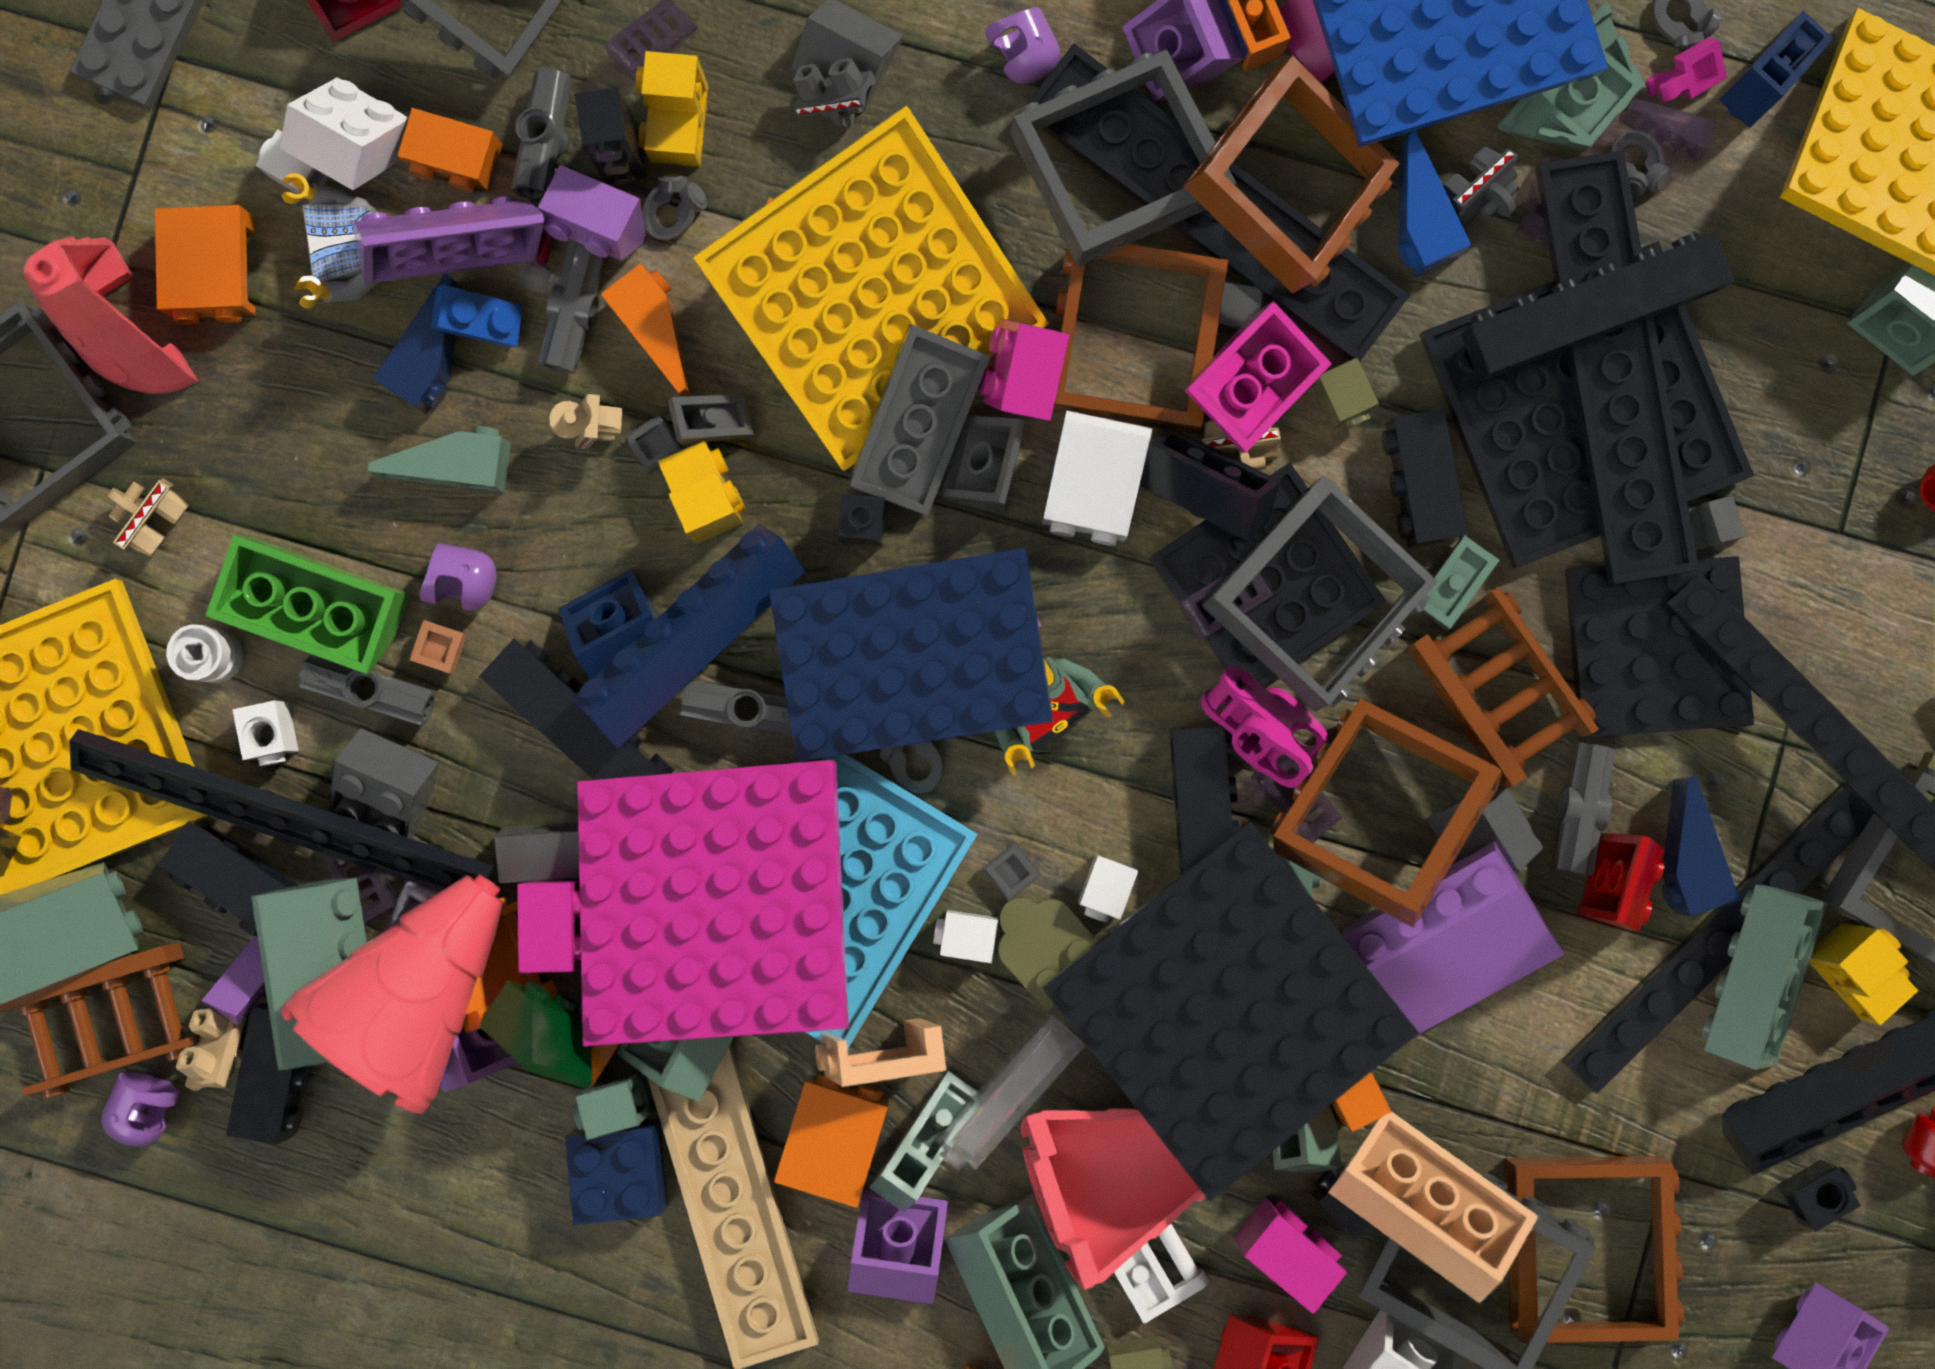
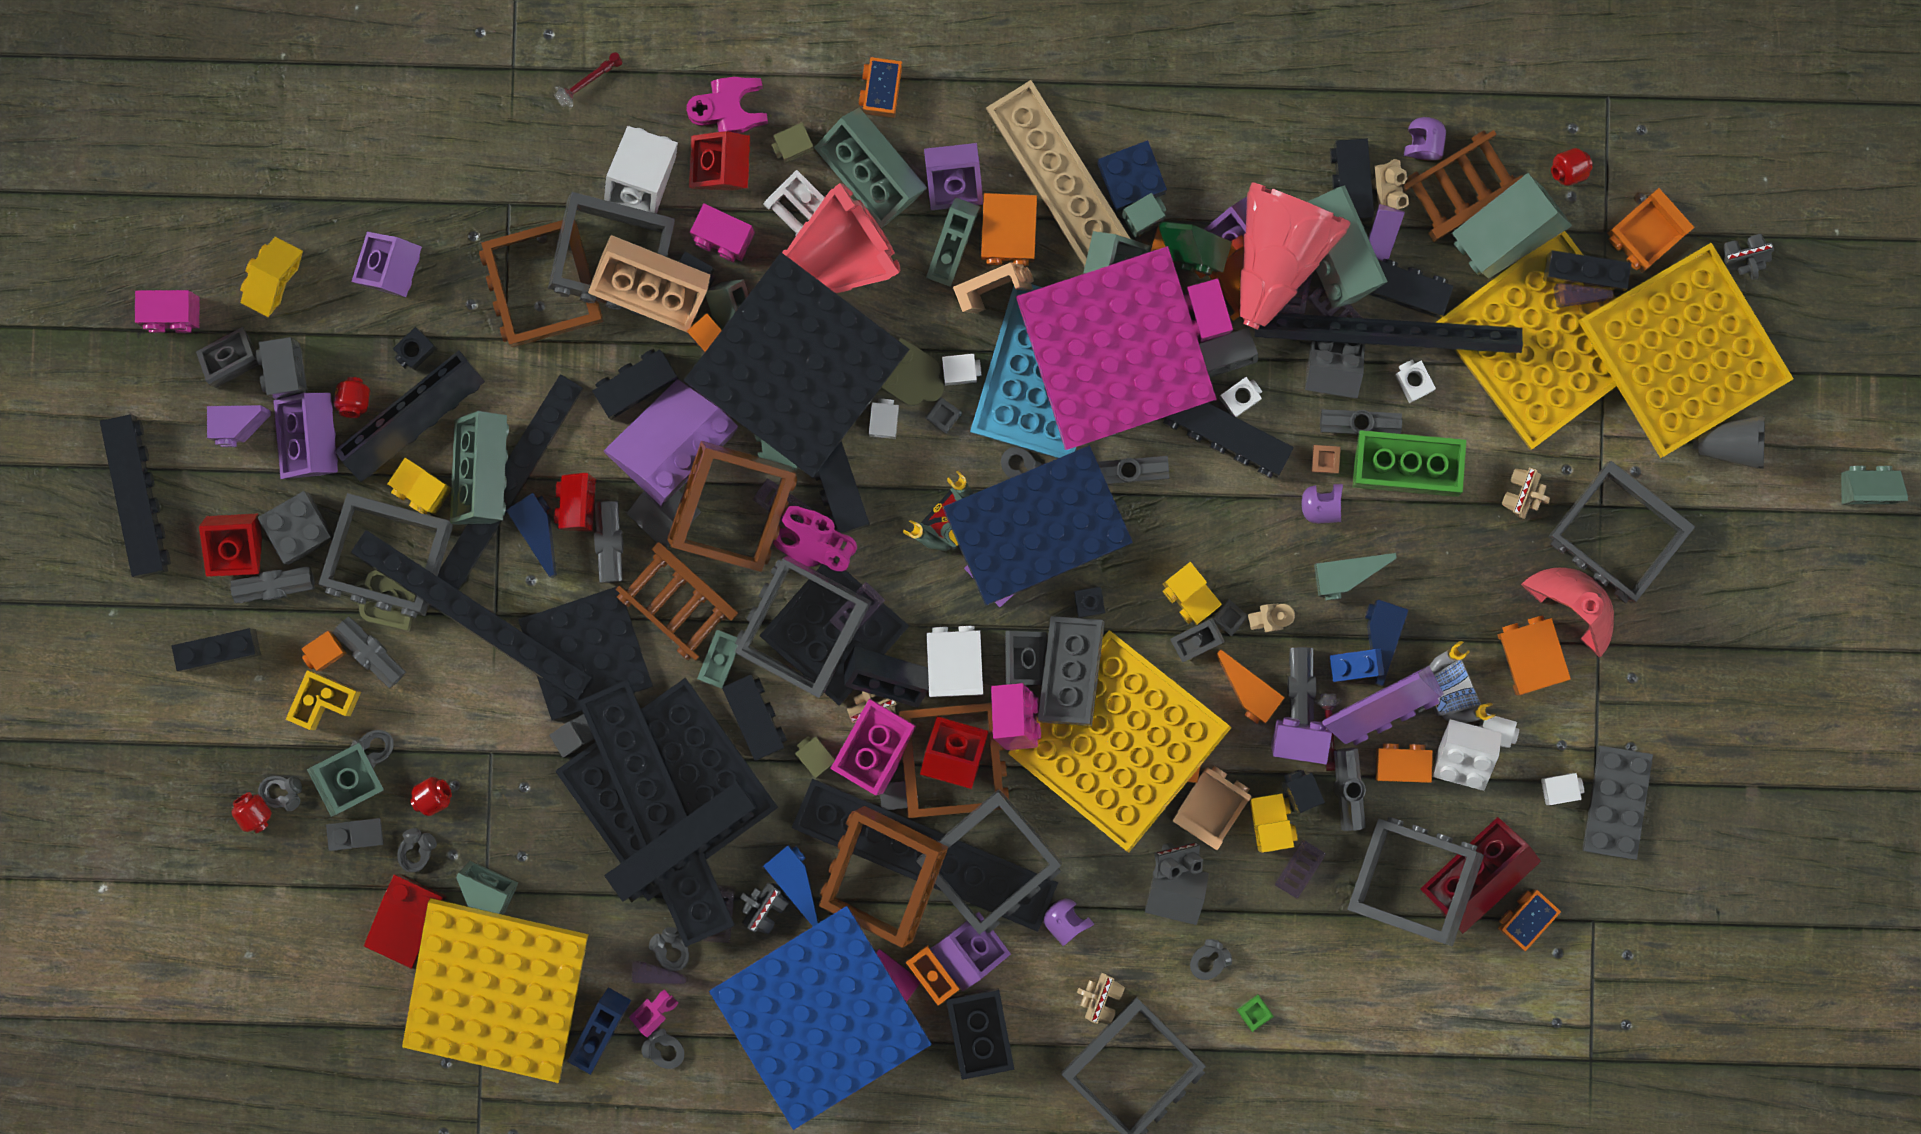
camera: 165 degrees right, 0 degrees up
white wheel [166,624,244,683] -> none
dark blue slope [558,568,659,679] -> none
dark blue brick [570,524,805,749] -> none
dark grey piece [642,173,707,241] -> none
clear slope [935,1015,1086,1171] -> none
sand green wing [1497,1,1644,152] -> none
none -> black brick [592,349,679,420]
none -> red slope [920,716,988,789]
none -> light nougat panel [1171,766,1252,850]
none -> white brick [1219,377,1262,417]
none -> white brick [1541,773,1584,805]

